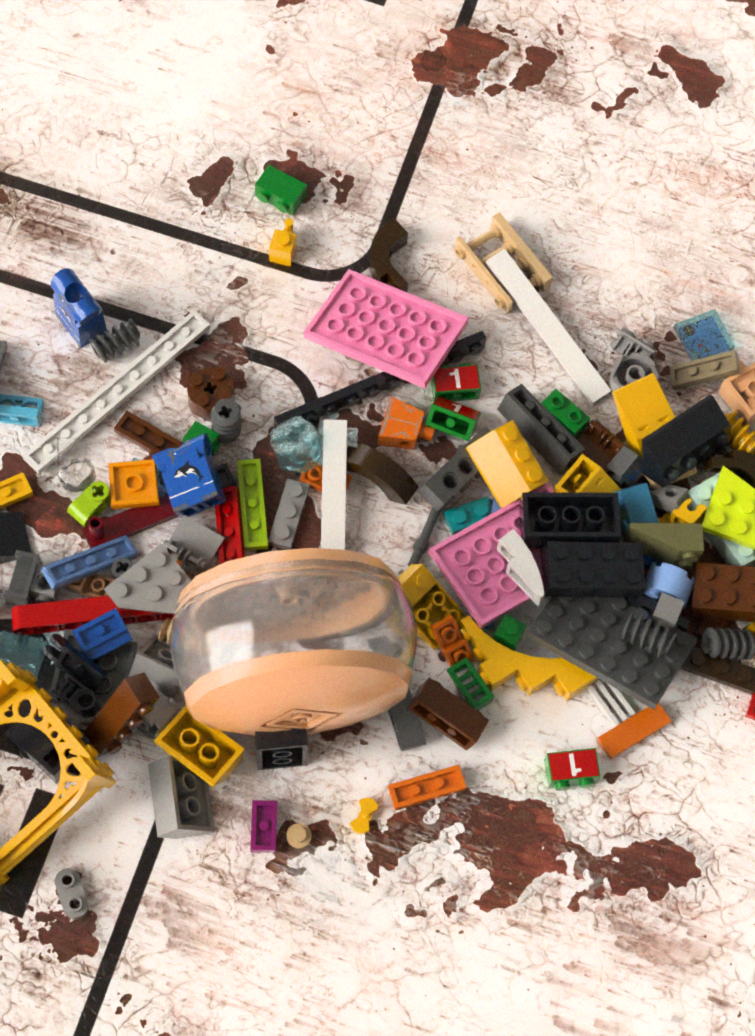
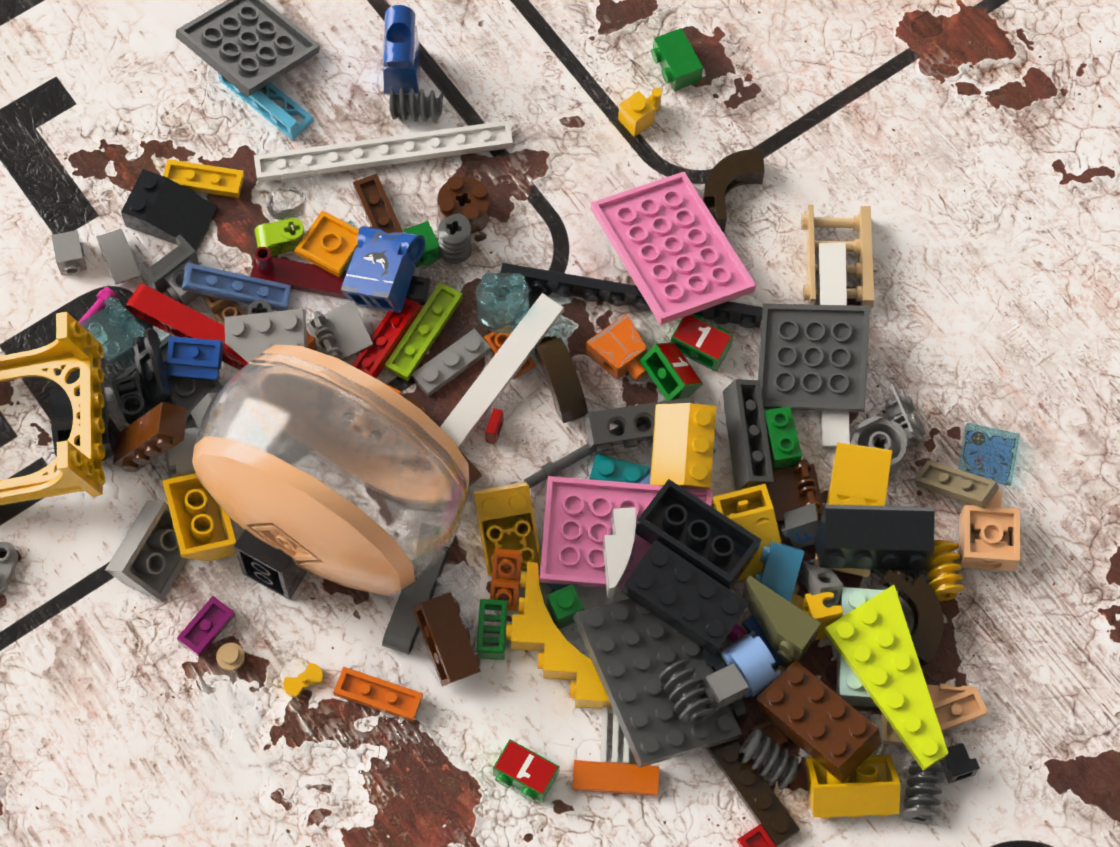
camera: 40 degrees right, 0 degrees up
none -> clear slope [436,561,481,631]
none -> red tile [485,408,504,445]
none -> dark grey plate [758,303,871,412]

